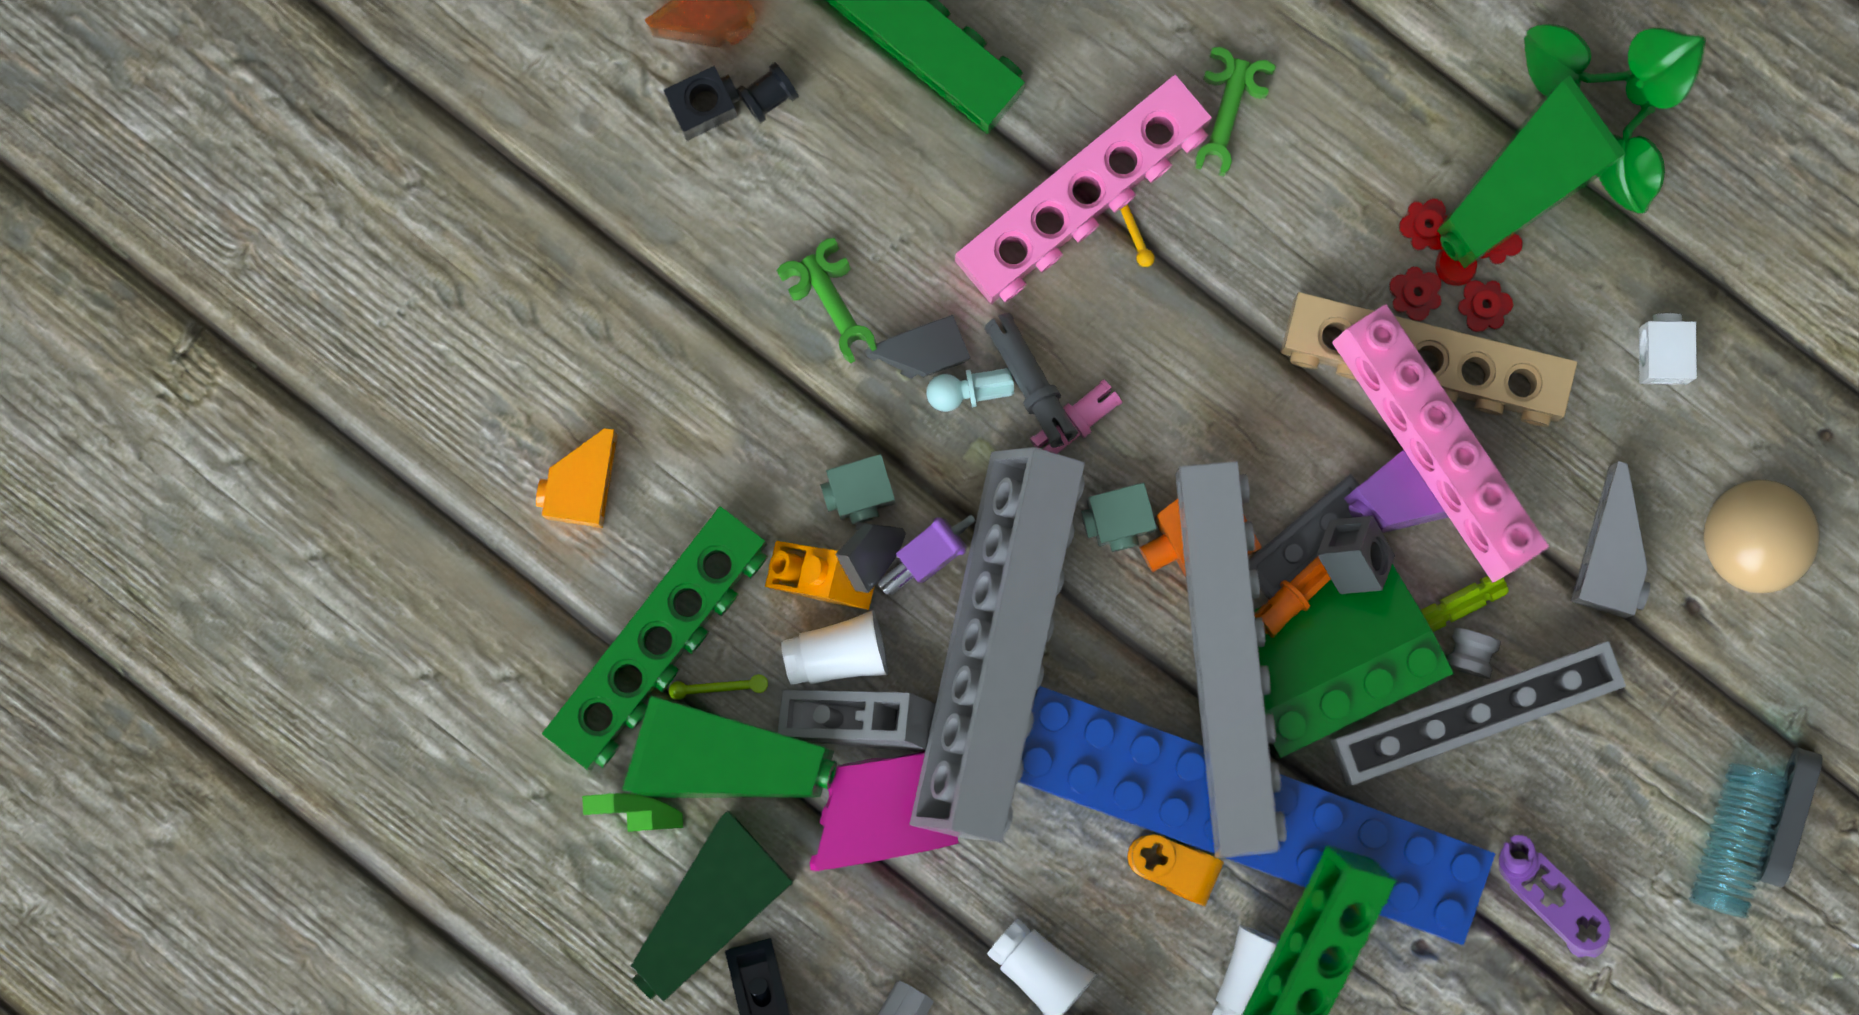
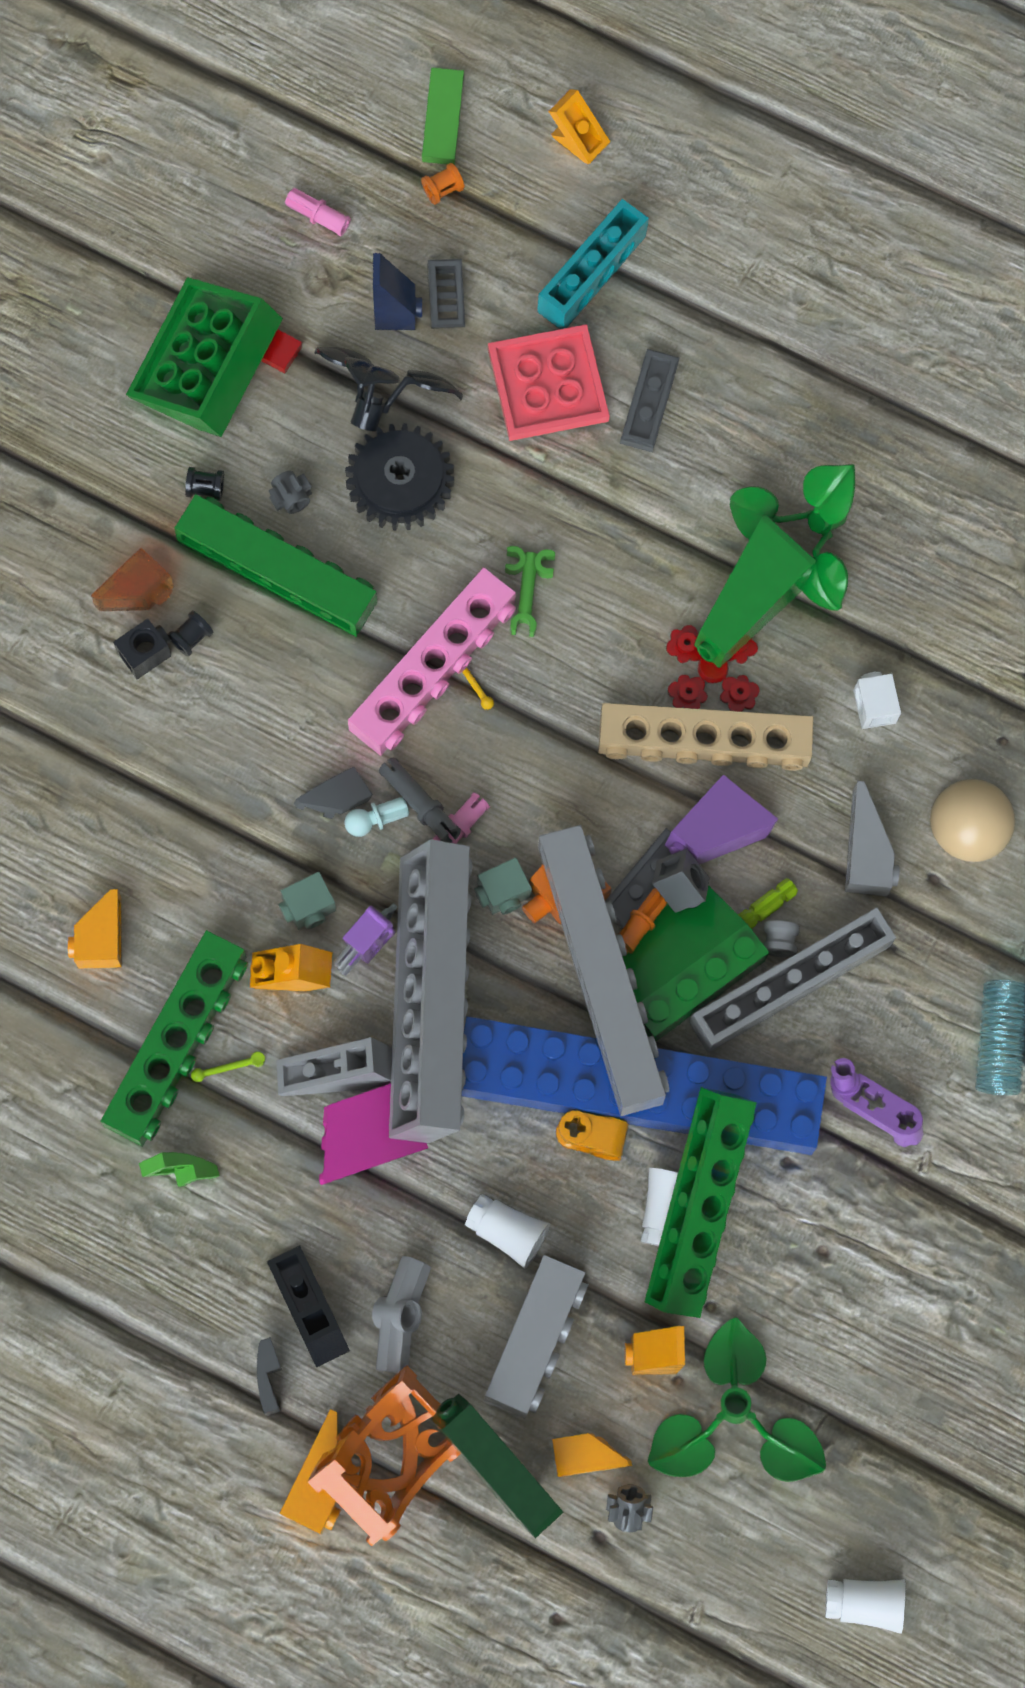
camera: 15 degrees left, 10 degrees down
green slope [622,696,837,798] -> none
dark green slope [631,811,794,1002] -> none
bright green bar [777,238,877,363] -> none
white plant [781,610,888,685] -> none
dark grey slope [835,522,906,593] -> none
bright pink brick [1332,304,1549,583] -> none

